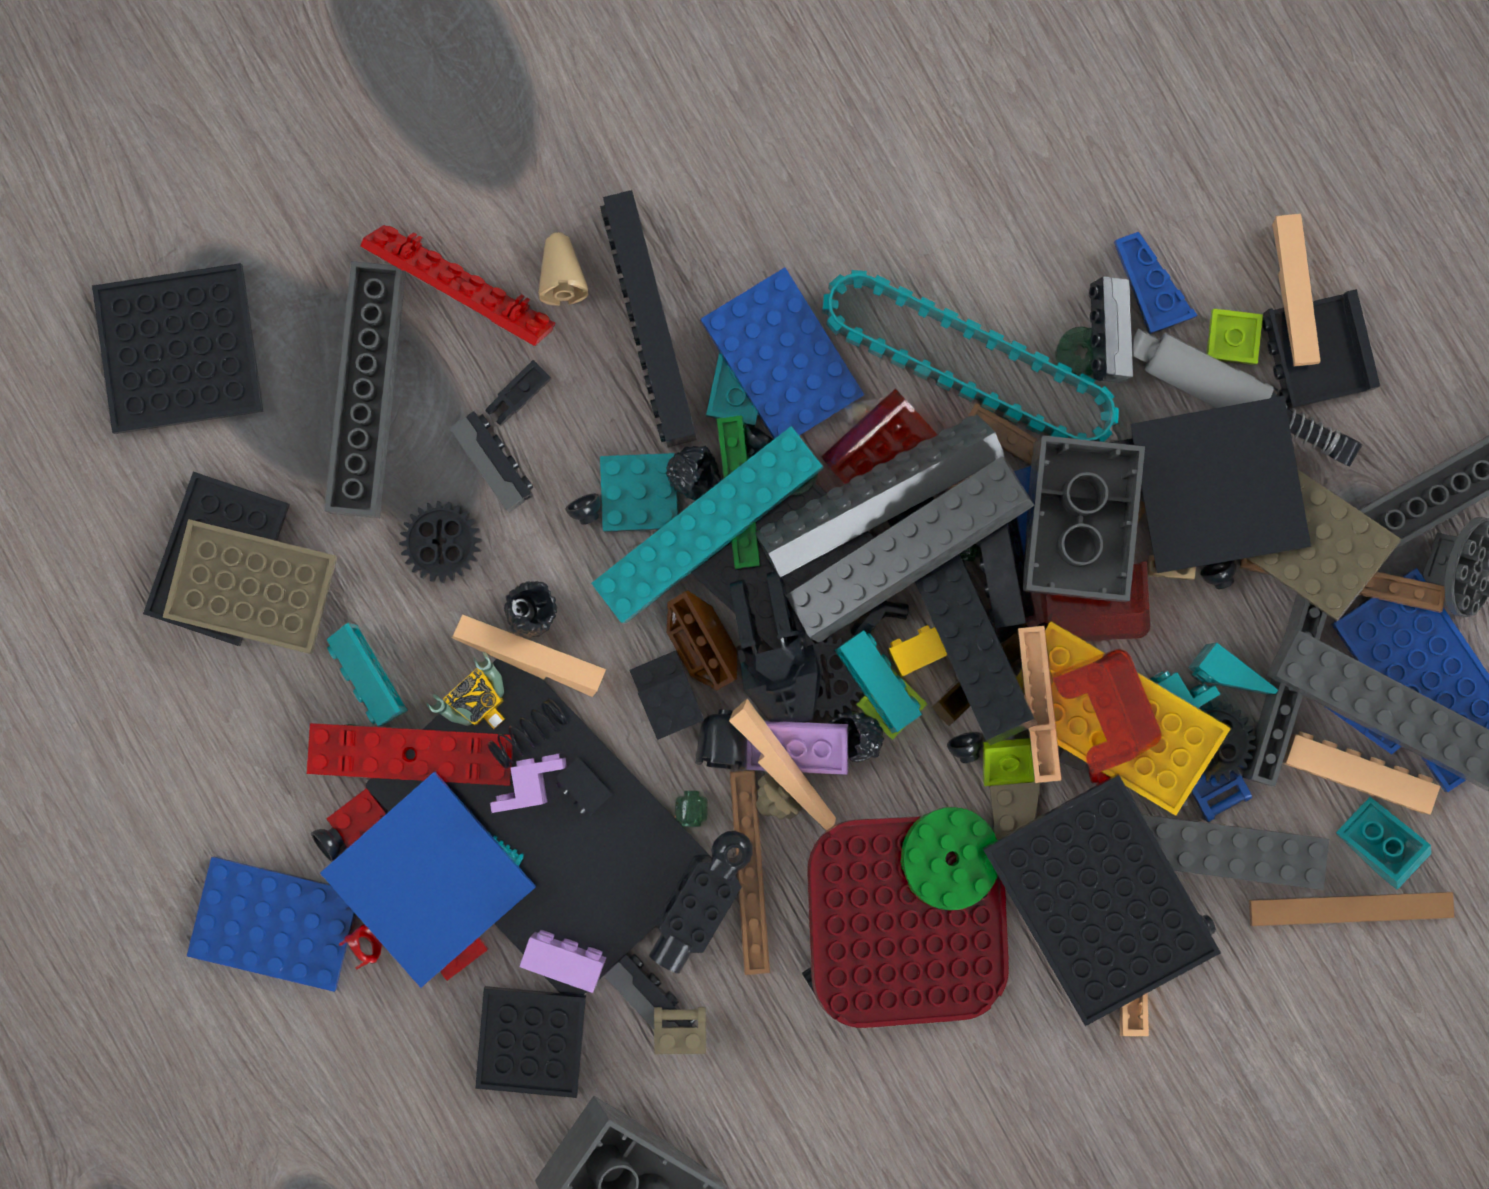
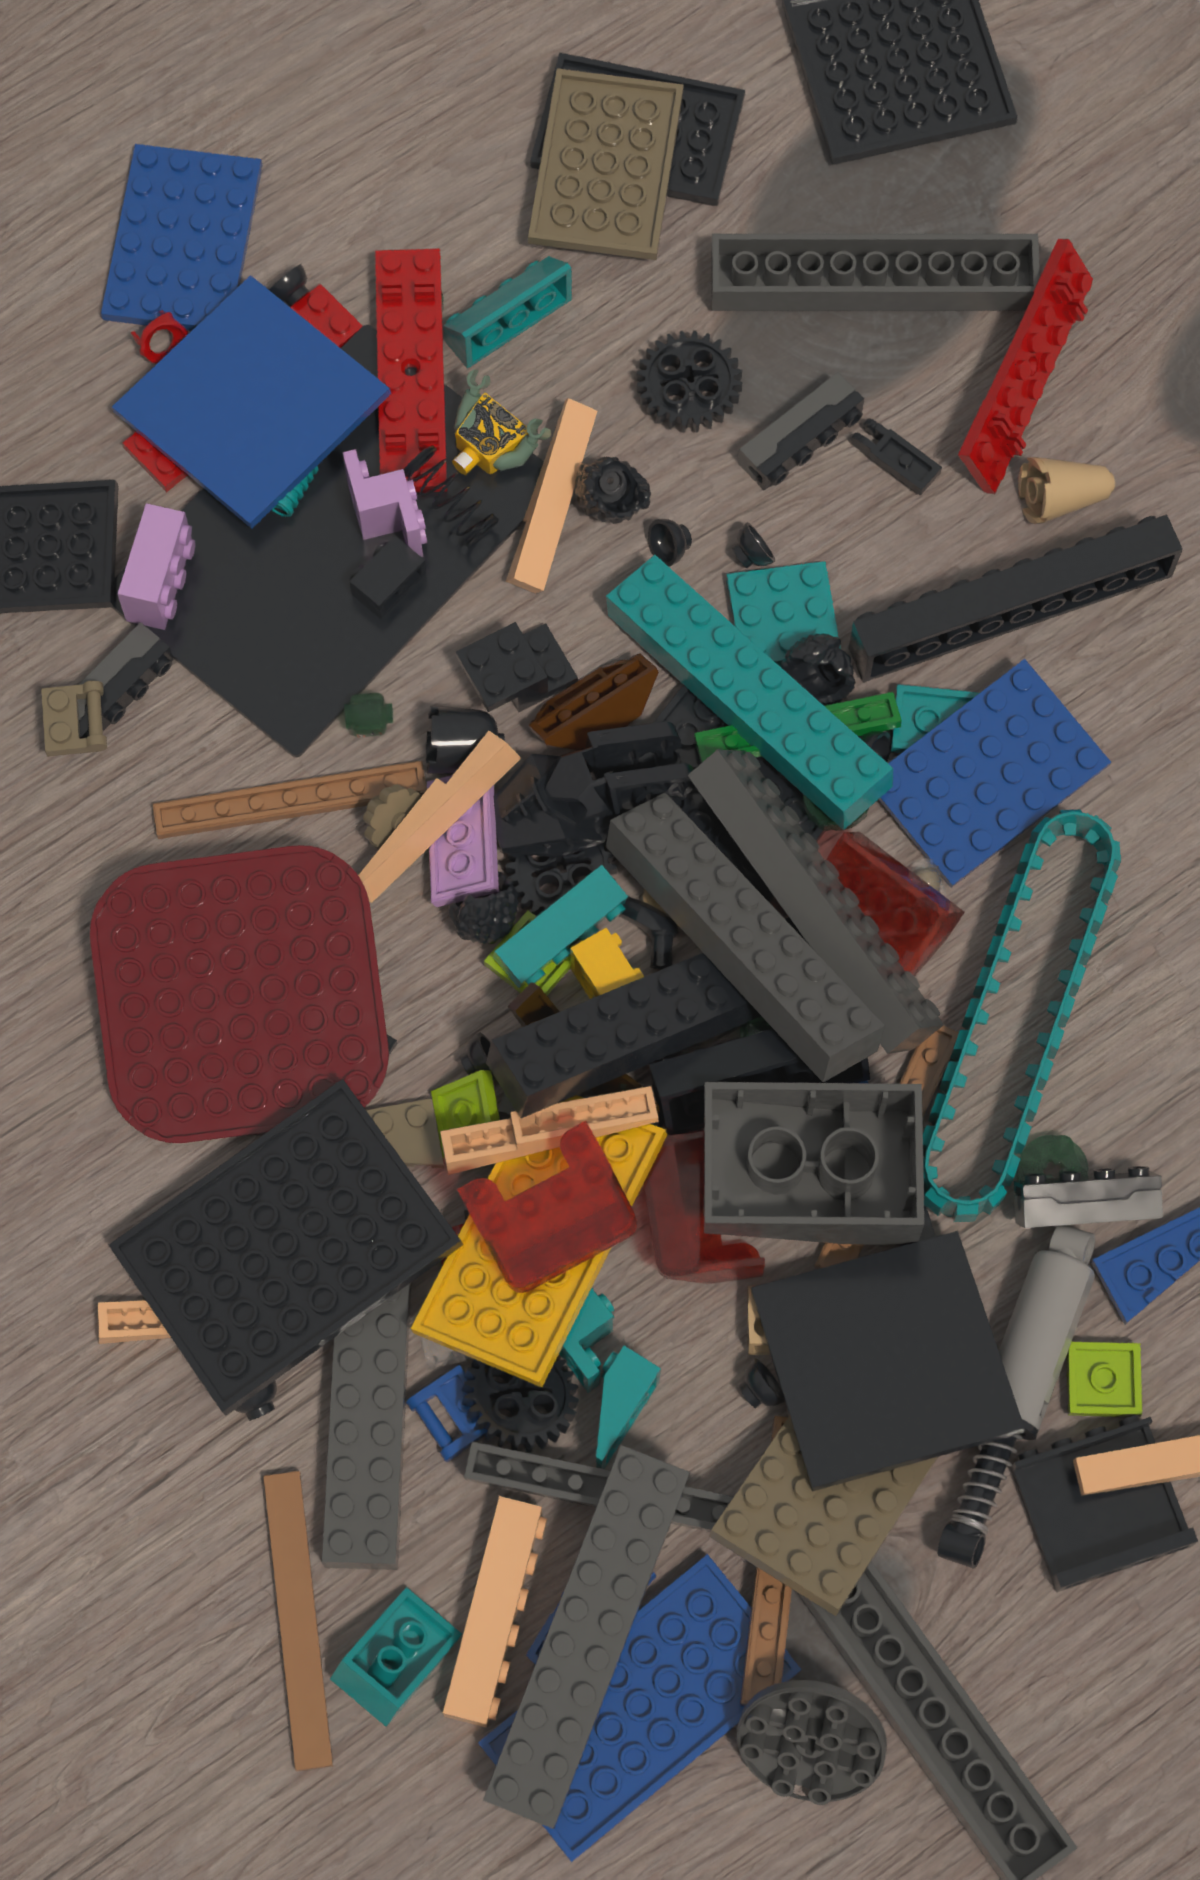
camera: 85 degrees right, 15 degrees down
black brick [649,831,753,974] -> none
green plate [901,807,997,910] -> none
none -> black piece [648,519,692,567]

